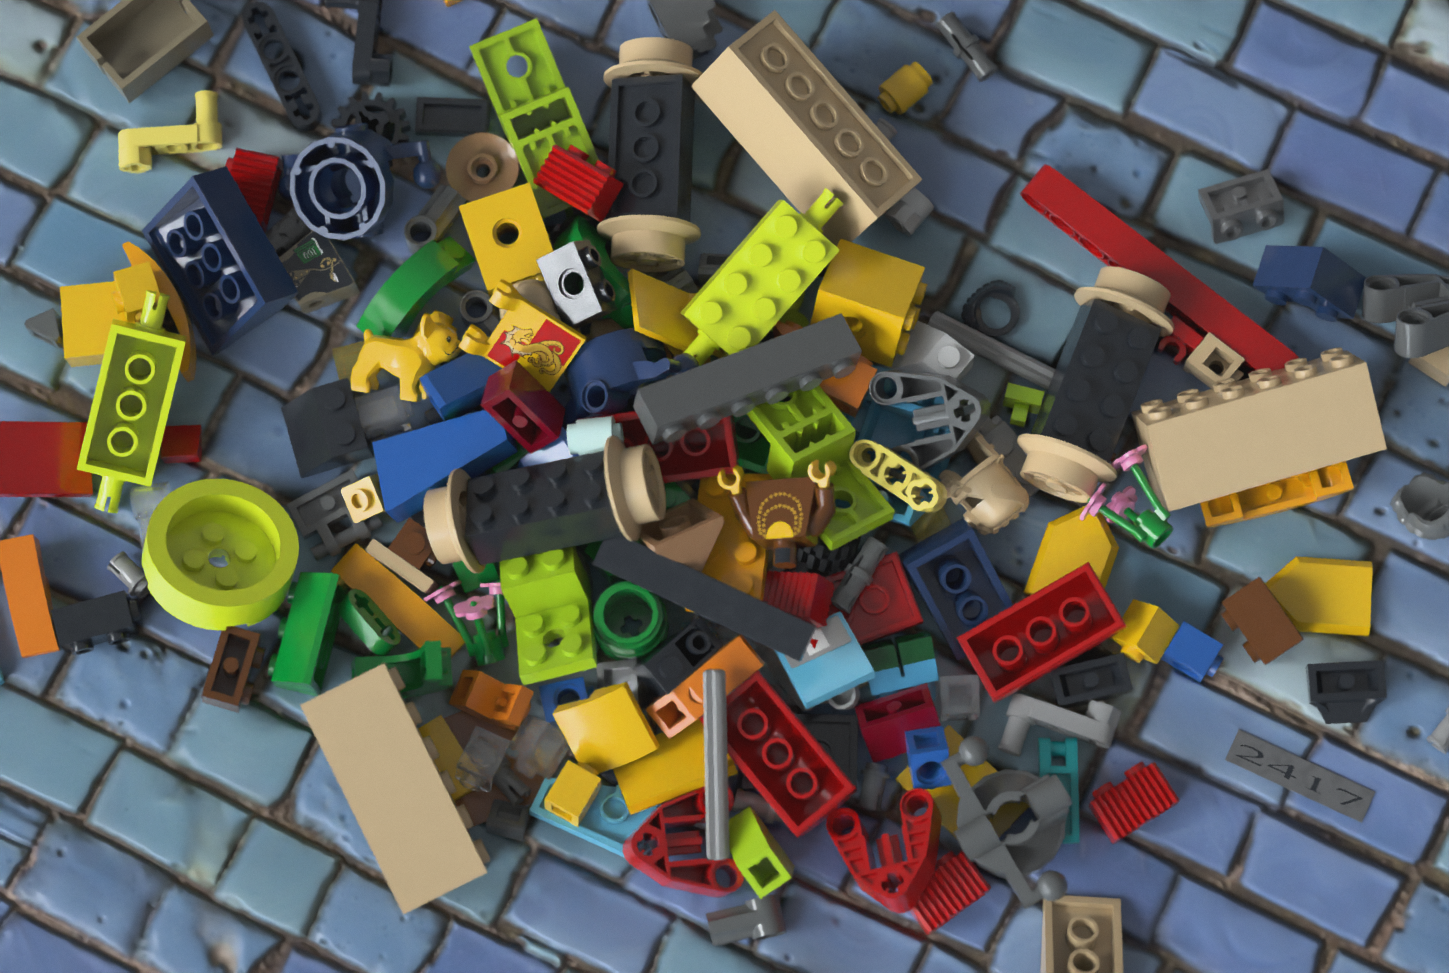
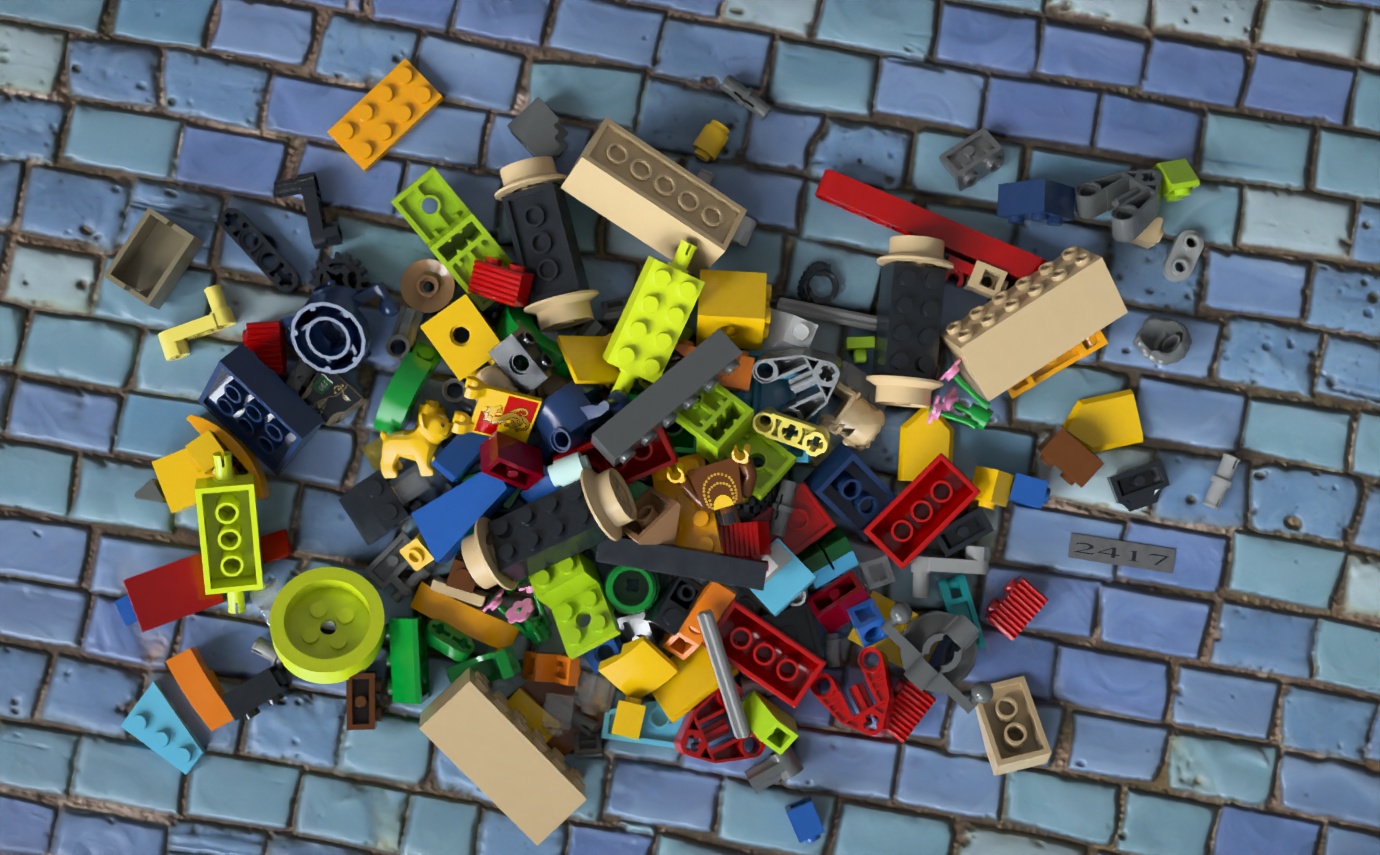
camera: 25 degrees left, 10 degrees up
black tile [415,97,491,137] -> none

